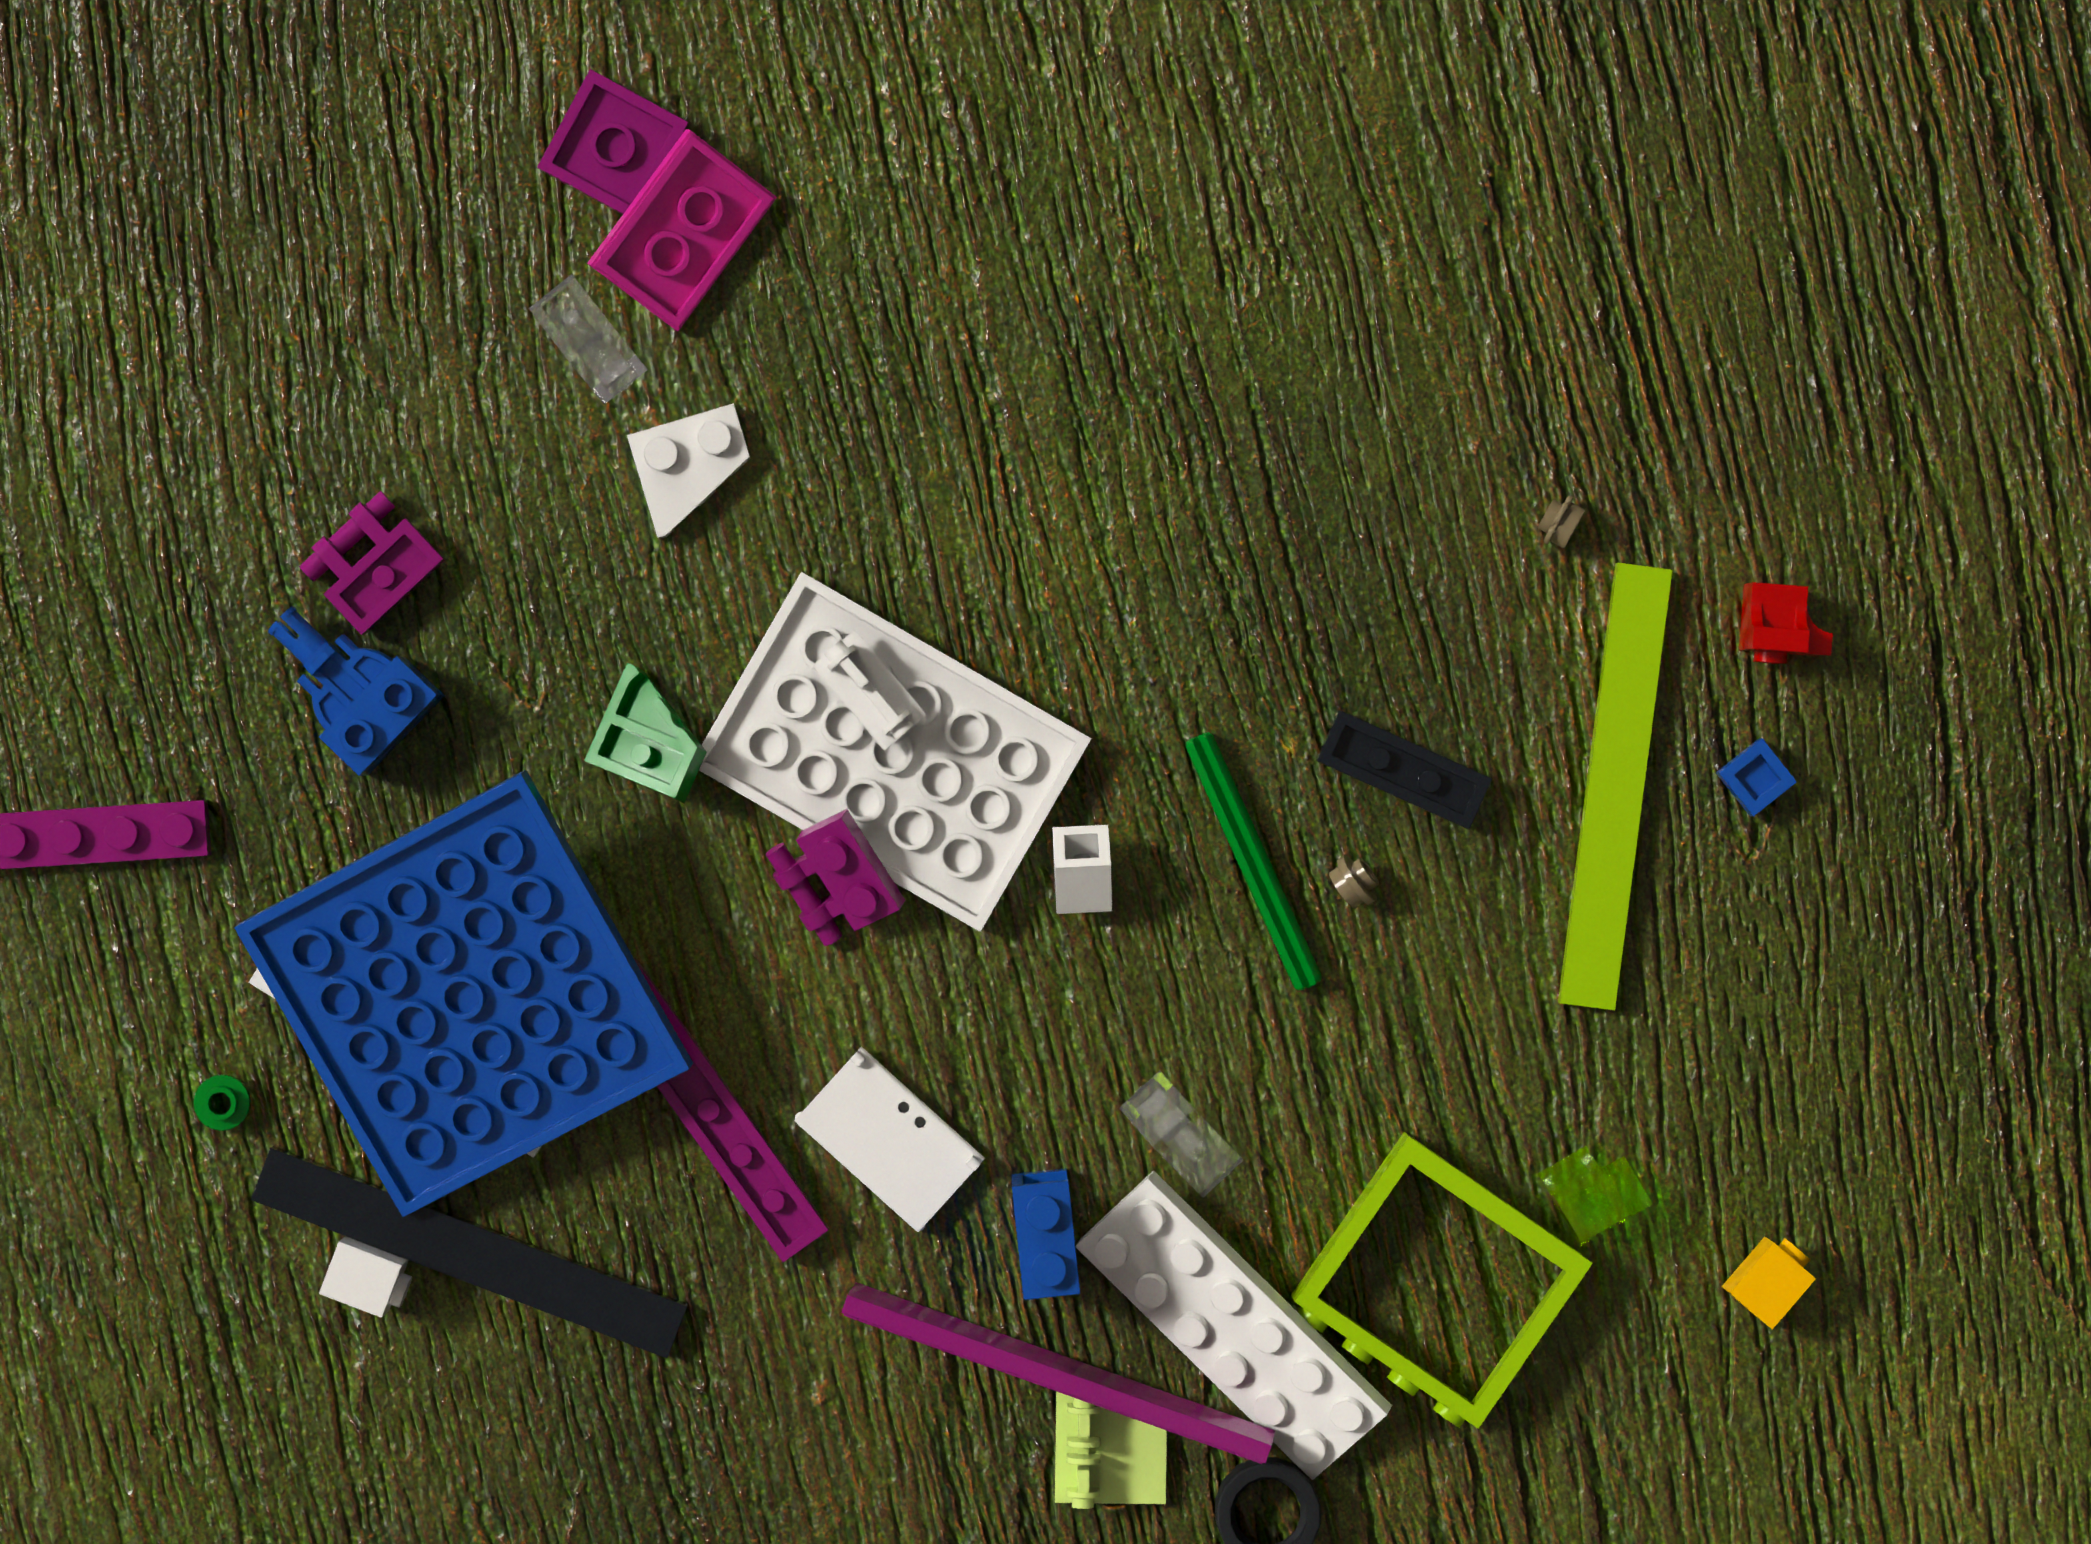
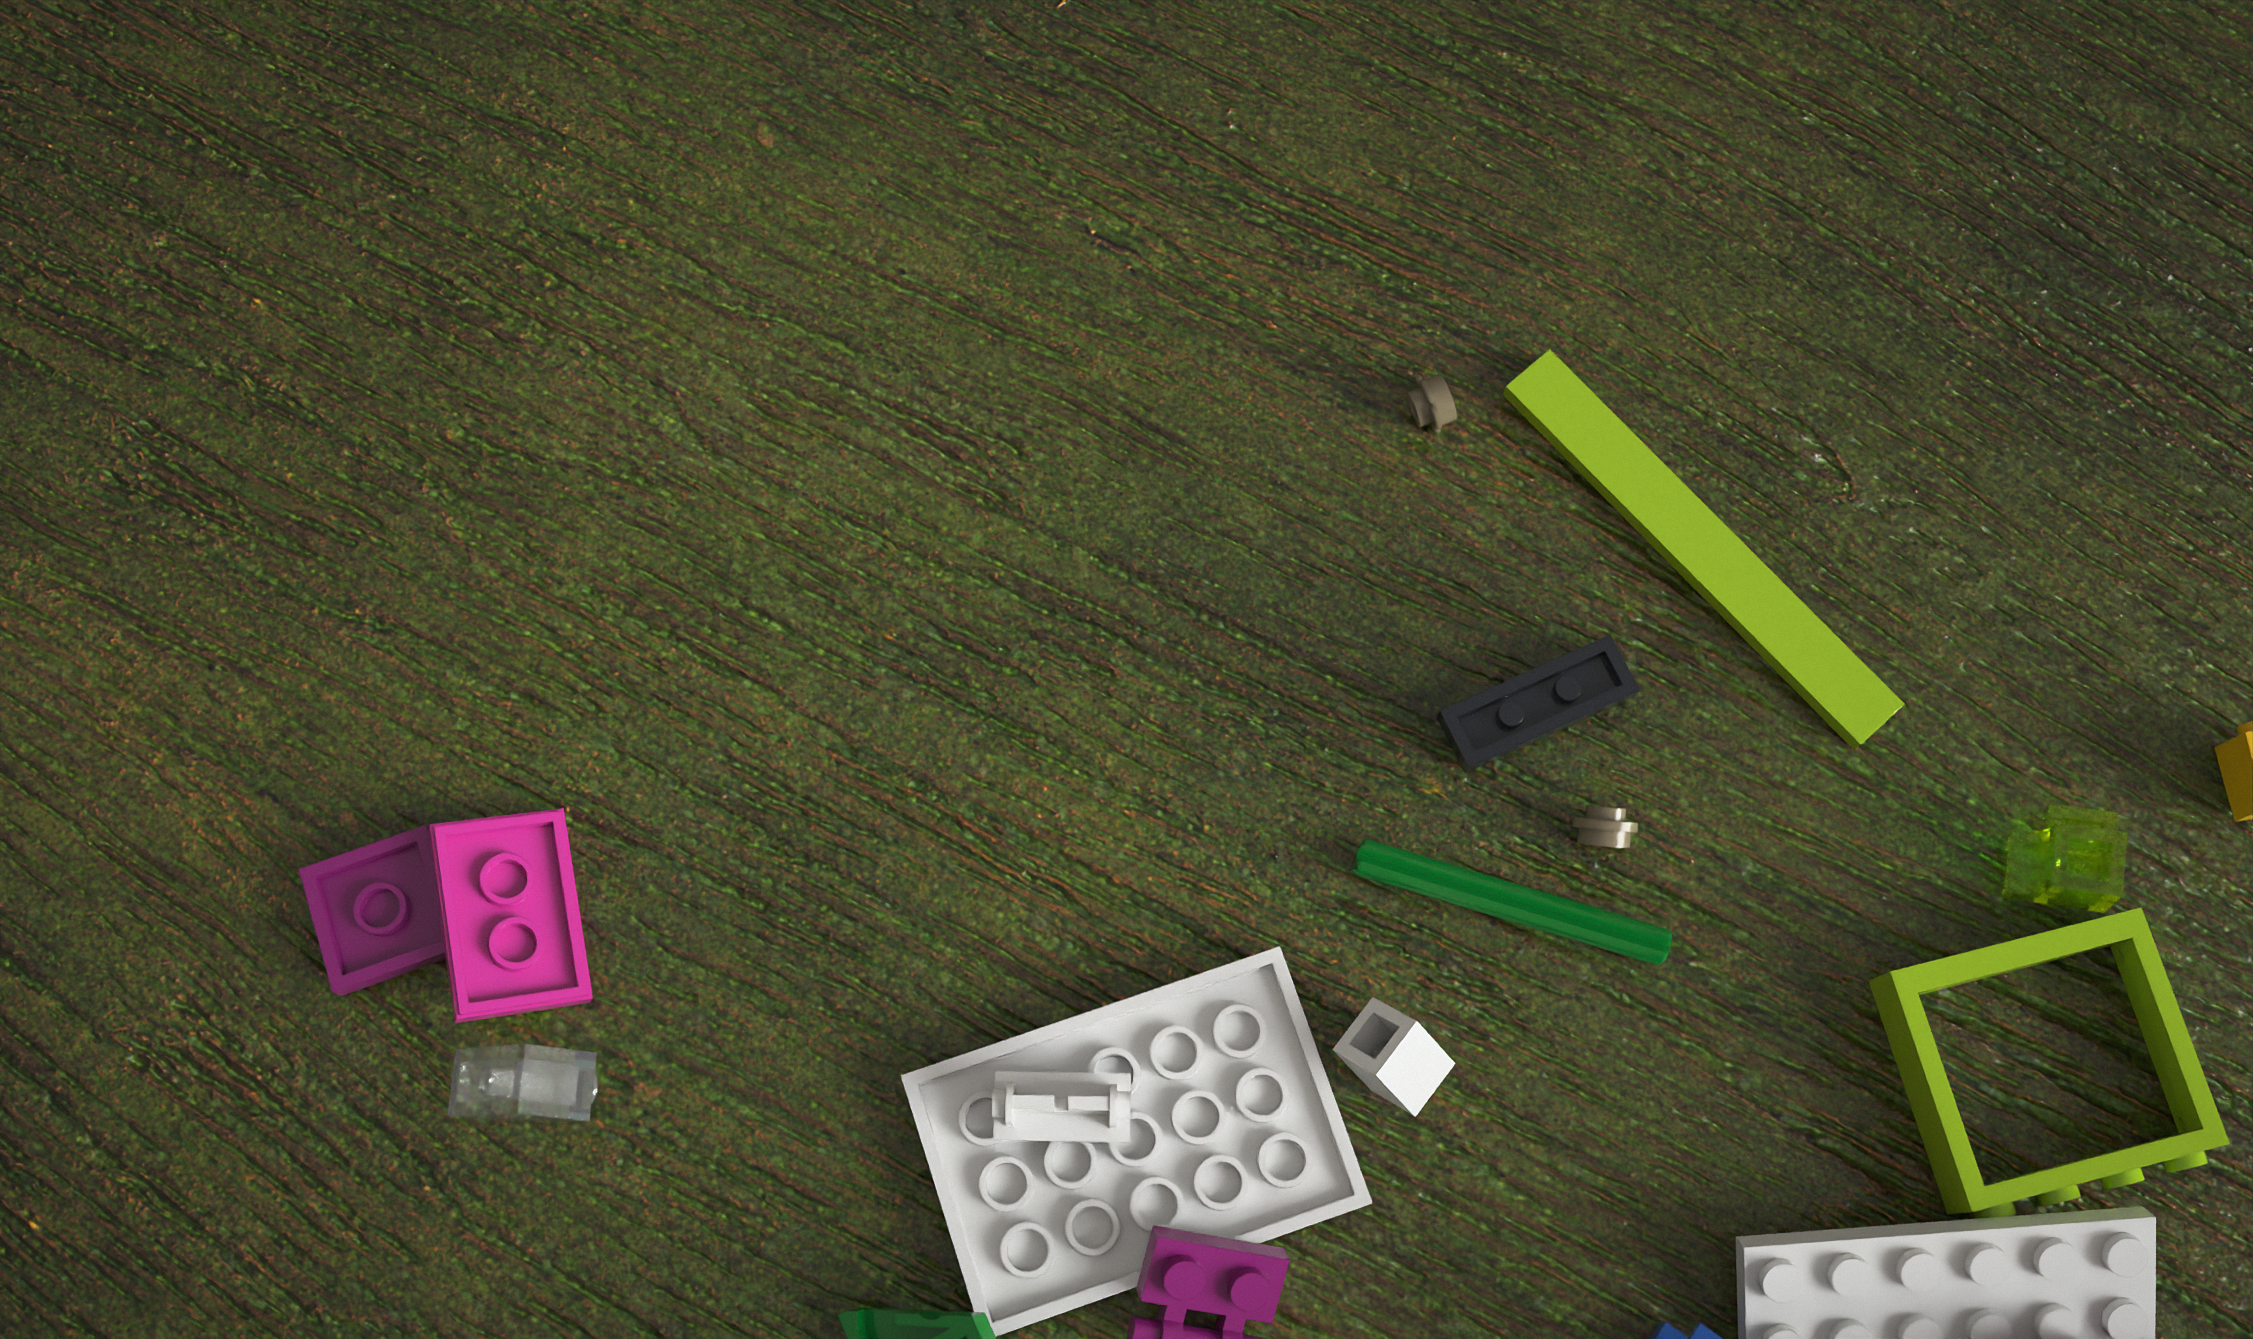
camera: 50 degrees left, 15 degrees down
white wing [627,403,751,539] -> none
clear slope [1119,1071,1244,1198] -> none
blue plate [1716,738,1797,817] -> none
red brick [1739,582,1833,664] -> none

